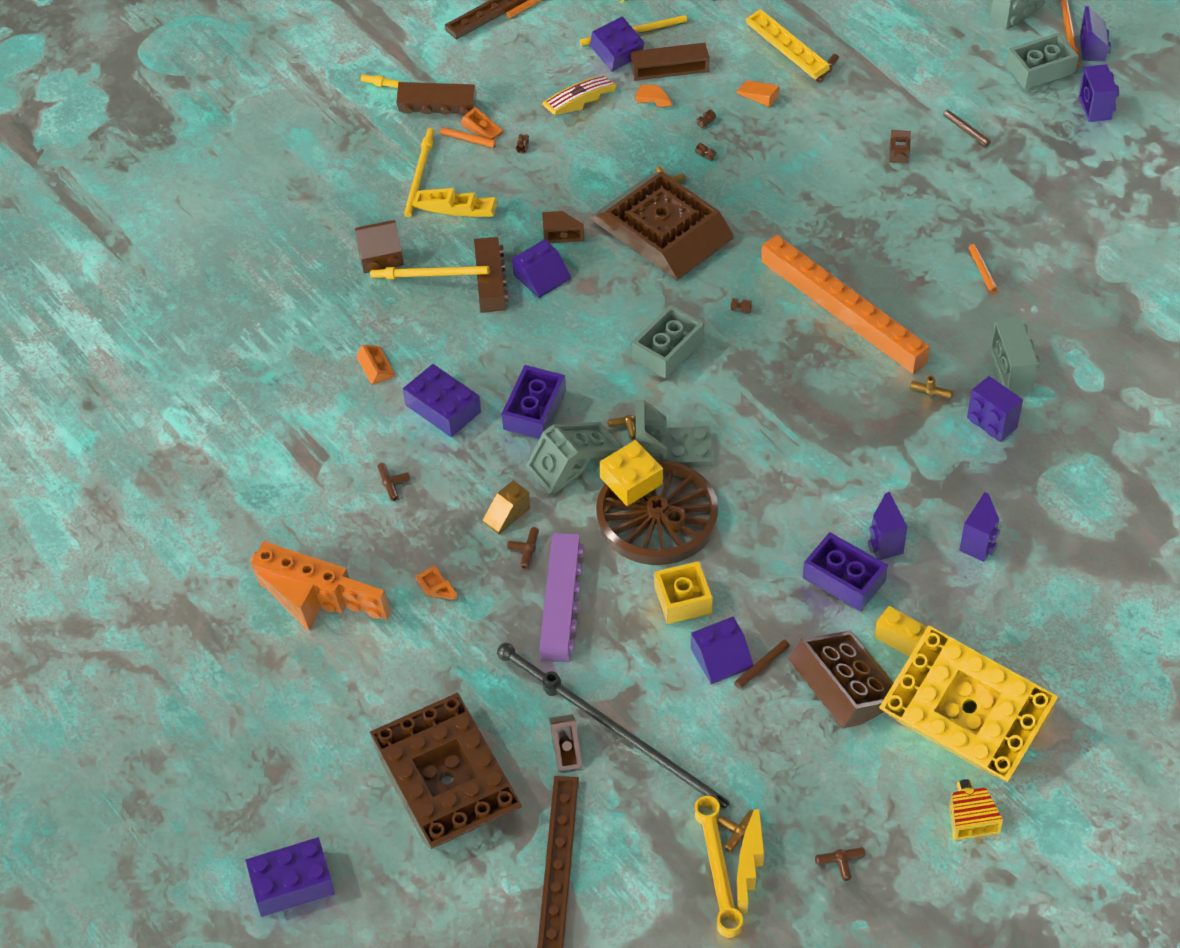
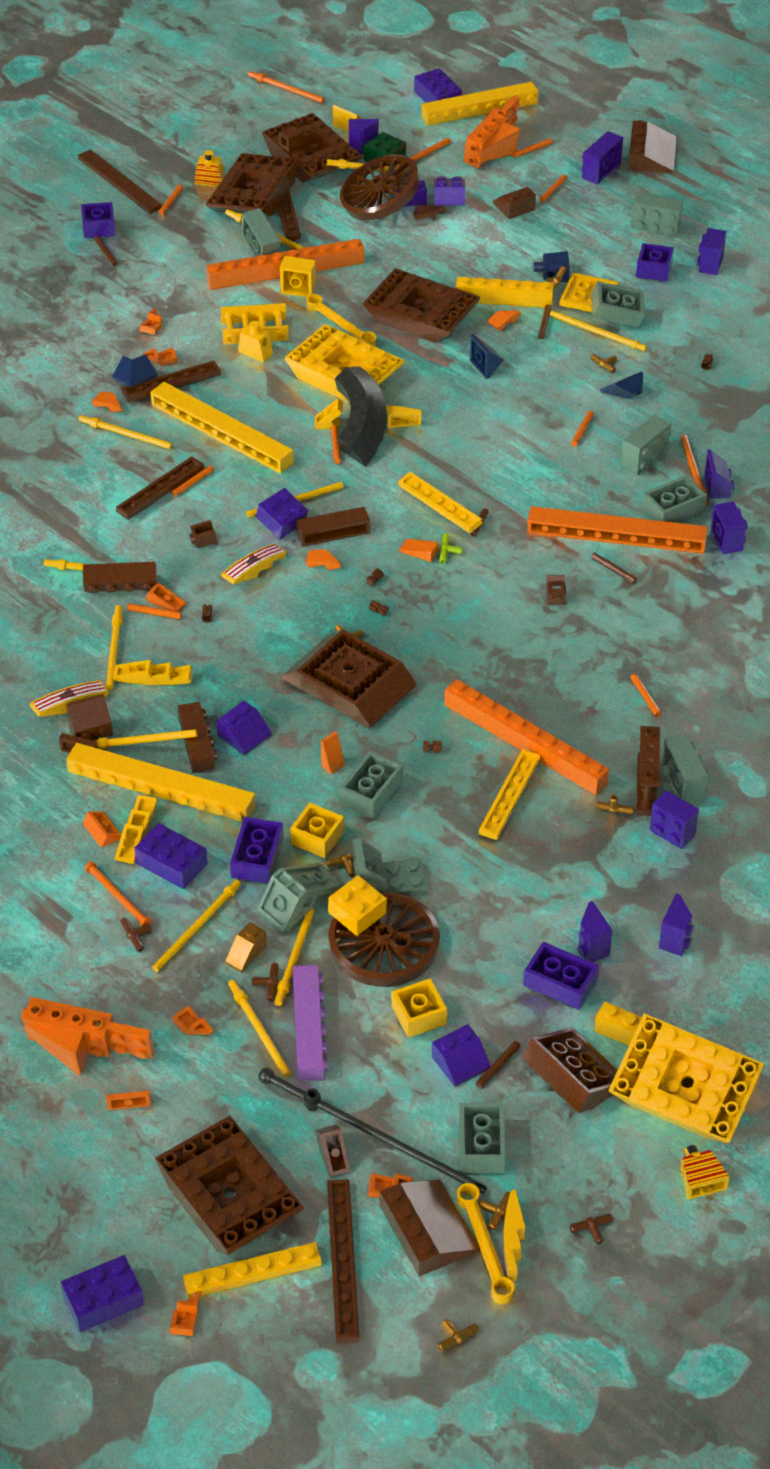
camera: 10 degrees left, 5 degrees down
reddish brown slope [542,211,584,243] -> none
none -> slope [30,680,109,717]
none -> reddish brown tile [59,733,98,753]
none -> yellow brick [66,743,256,822]
none -> orange bar [84,861,152,927]
none -> orange slope [106,1090,151,1110]
none -> yellow slope [114,795,158,864]
none -> yellow bar [152,880,241,972]
none -> orange slope [170,1292,200,1336]
none -> yellow plate [183,1242,322,1299]
none -> reddish brown window [189,520,218,548]
none -> yellow bar [228,979,291,1077]
none -> yellow bar [274,908,315,1006]
none -> yellow brick [290,802,345,858]
none -> orange slope [321,731,344,774]
none -> orange slope [367,1173,414,1198]
none -> reddish brown slope [380,1179,480,1276]
none -> lime piece [439,533,462,563]
none -> sand green brick [459,1103,505,1173]
none -> yellow plate [479,749,540,840]
none -> orange brick [527,506,707,554]
none -> reddish brown fence [636,726,660,816]

